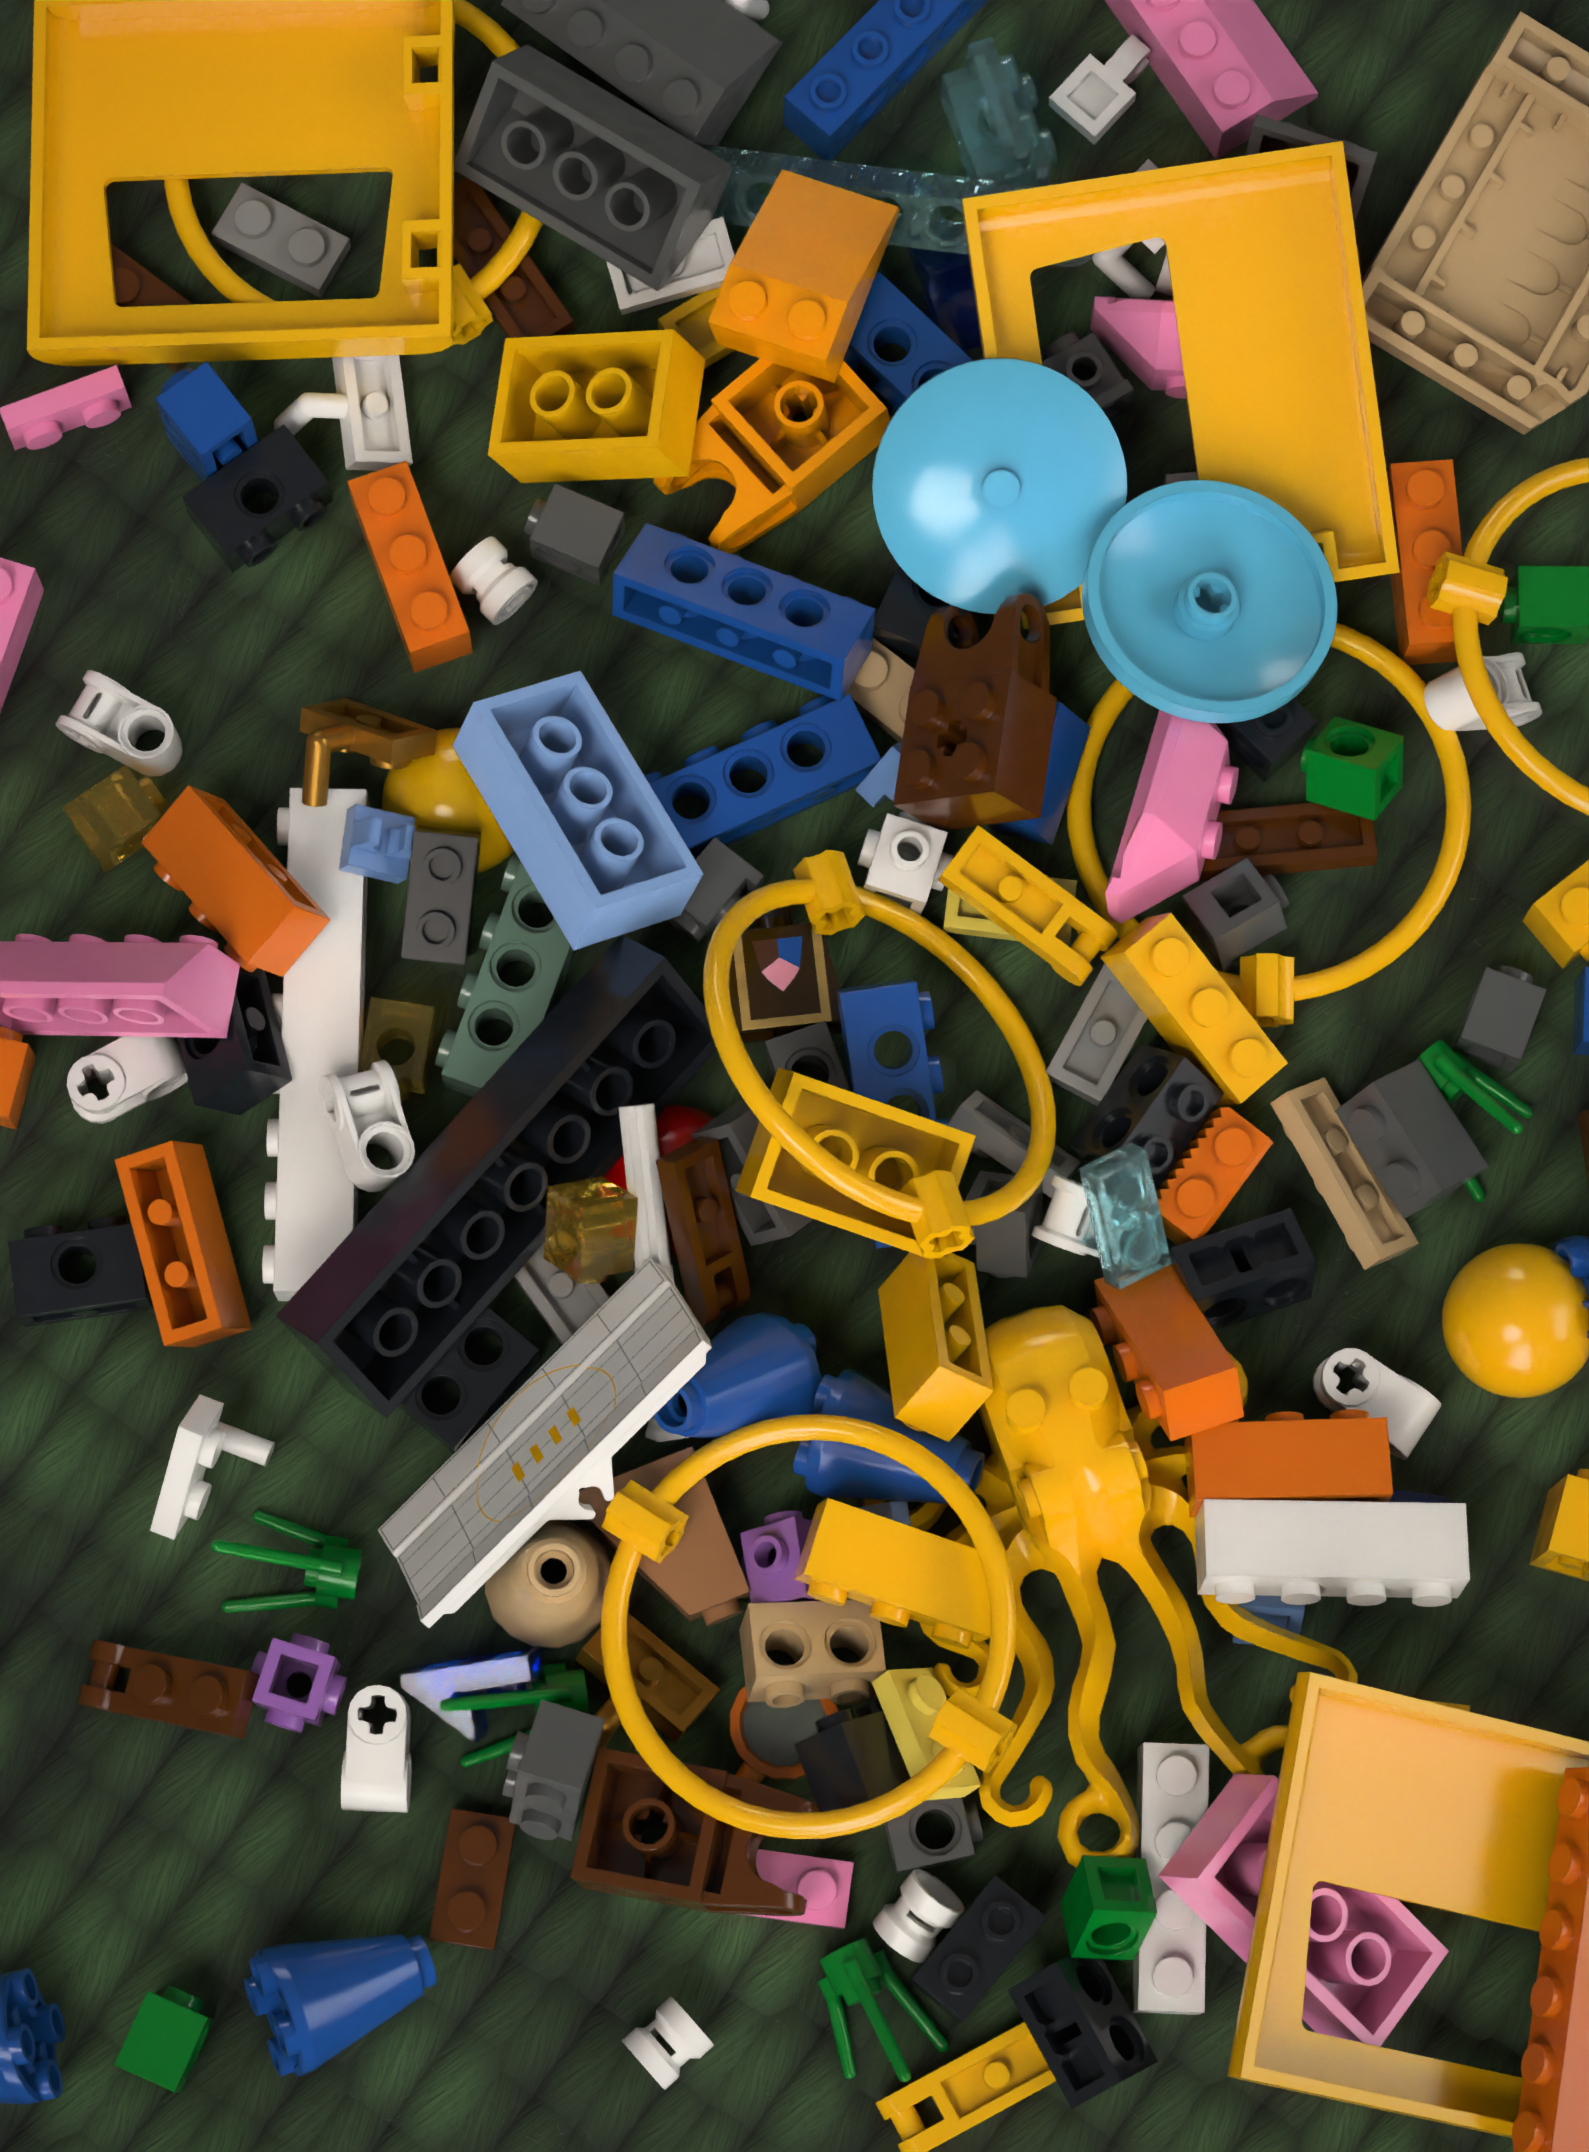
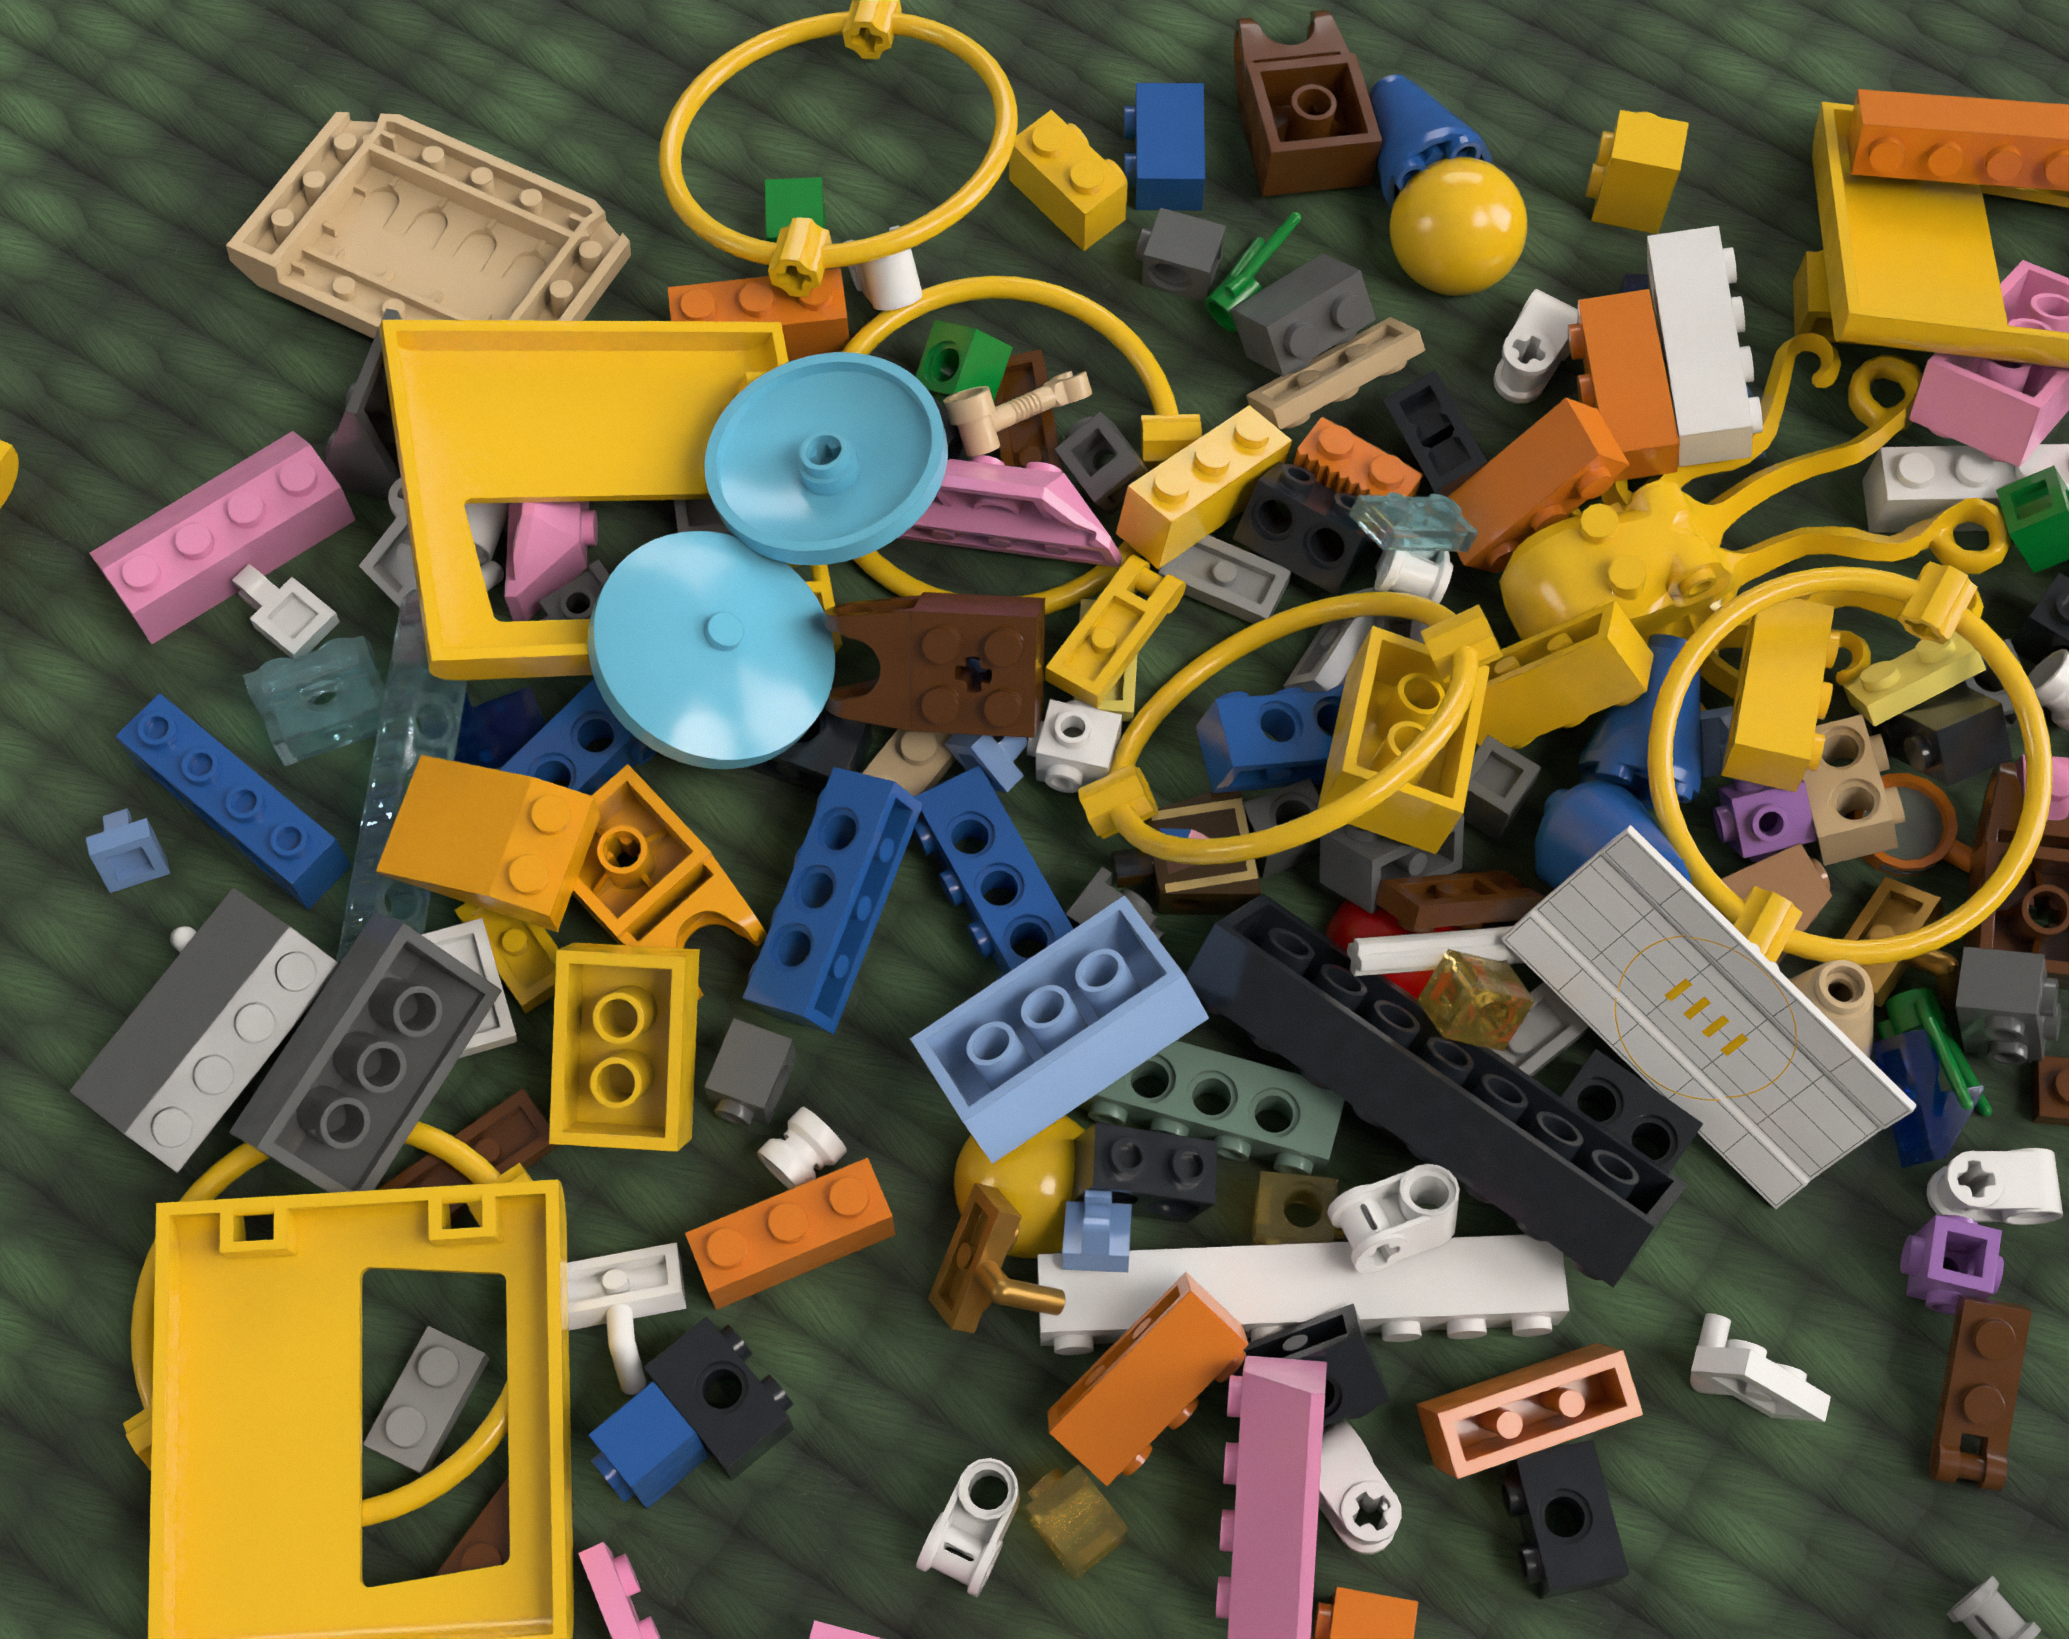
camera: 90 degrees left, 10 degrees down
green plant [211,1510,363,1613] -> none
none -> tan brick [943,371,1092,457]
none -> dark grey brick [1463,735,1541,842]

